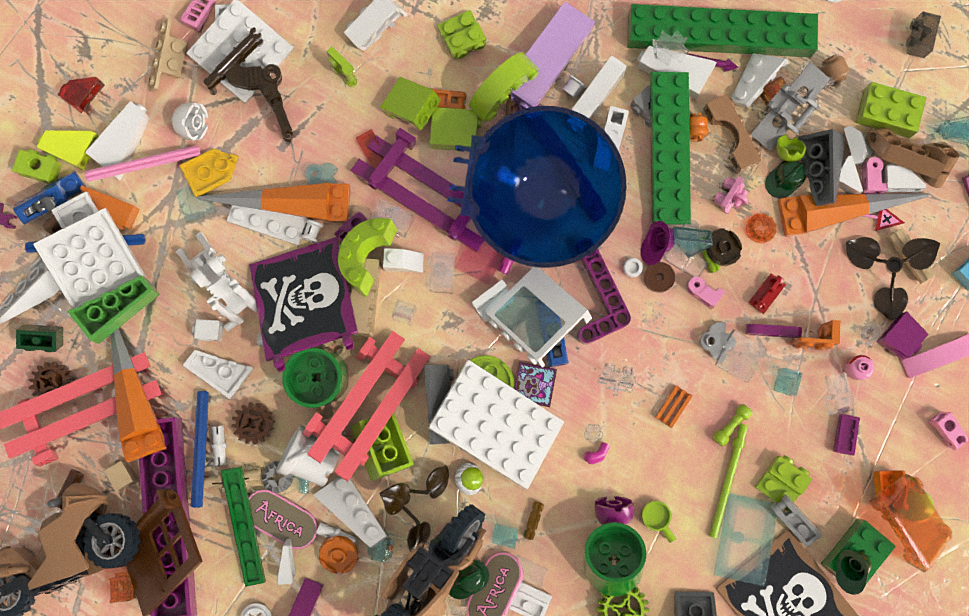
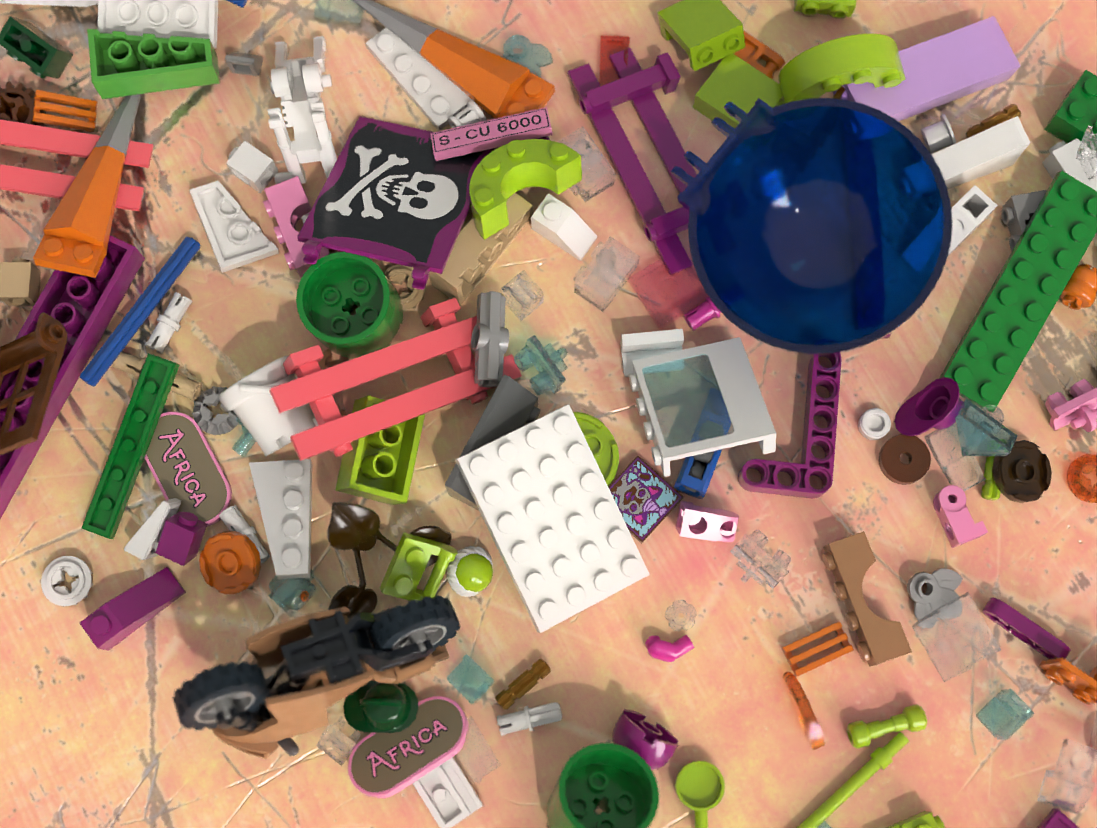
camera: 35 degrees right, 5 degrees down
reddish brown gear [231,402,275,445] -> none
red hinge [748,273,786,314] -> none
none -> orange tile [32,90,97,132]
none -> magenta brick [155,511,207,566]
none -> light grey slope [225,52,263,76]
none -> bright pink arch [263,176,330,278]
none -> lime plate [380,532,458,601]
none -> bright pink tile [431,107,553,161]
none -> light grey piece [471,291,509,388]
none -> white axle [497,702,562,736]
none -> clear light blue hips [514,335,568,395]
none -> leg [675,501,739,542]
none -> clear orange piece [783,671,825,750]
none -> medium nougat arch [822,531,912,667]
none -> pearl gold axle [966,104,1021,138]

